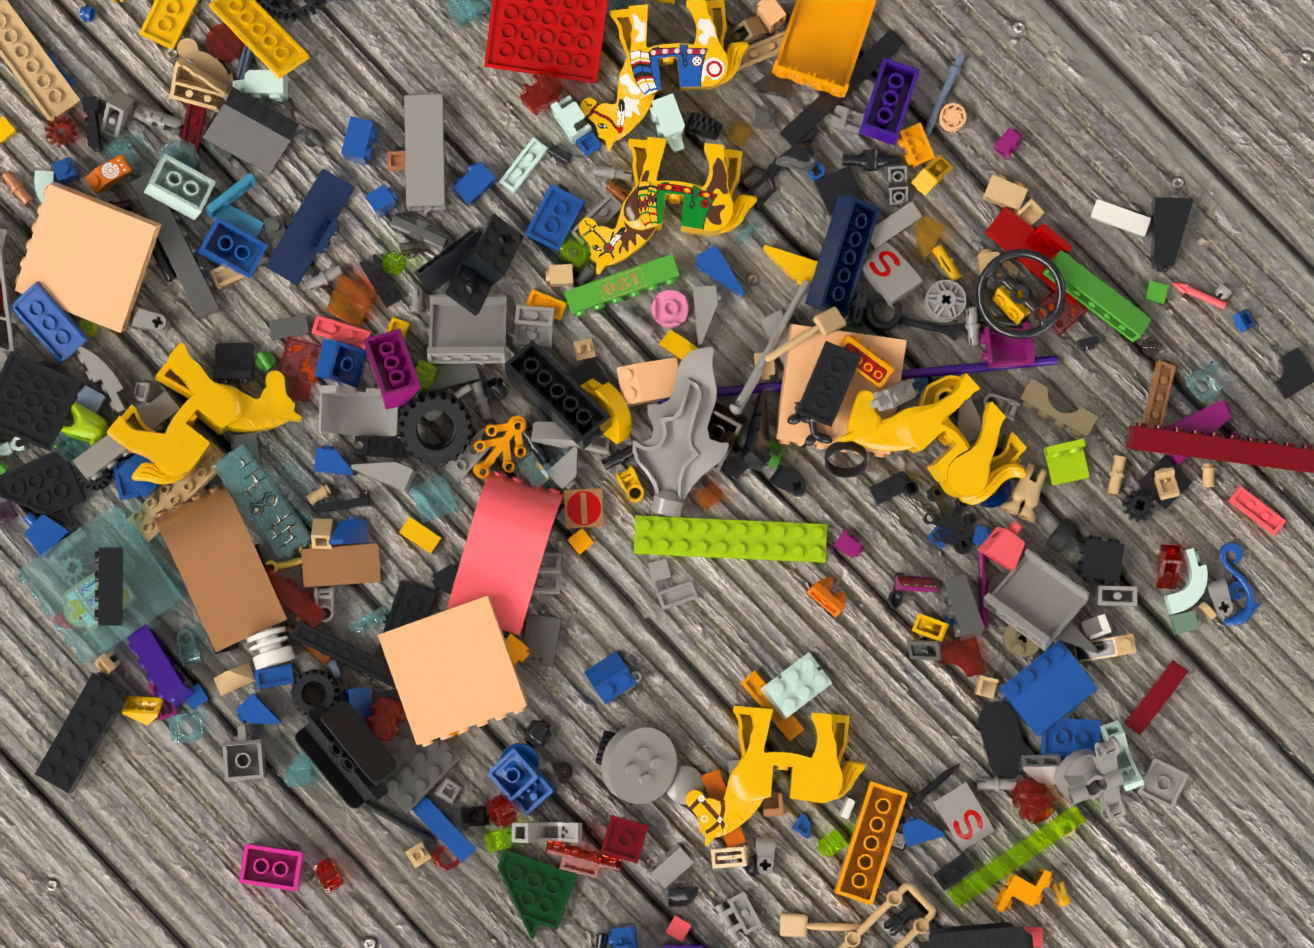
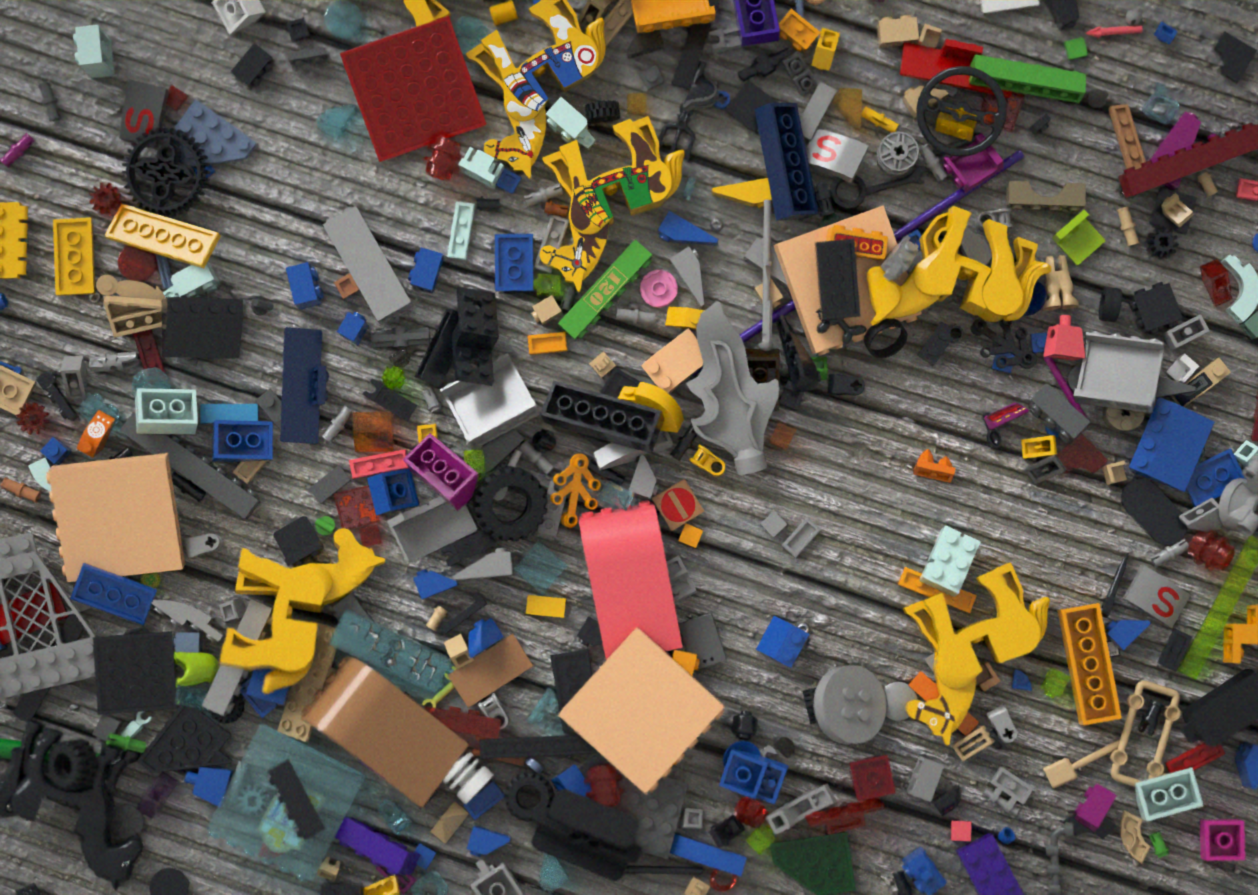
camera: 30 degrees left, 0 degrees up
dark azure tile [206,173,255,218] -> none
light grey slope [513,305,555,349] -> none
lime plate [634,515,827,563] -> none
tan piece [765,306,846,362] -> none
magenta brick [833,529,864,559] -> none
white tile [839,797,855,819] -> none

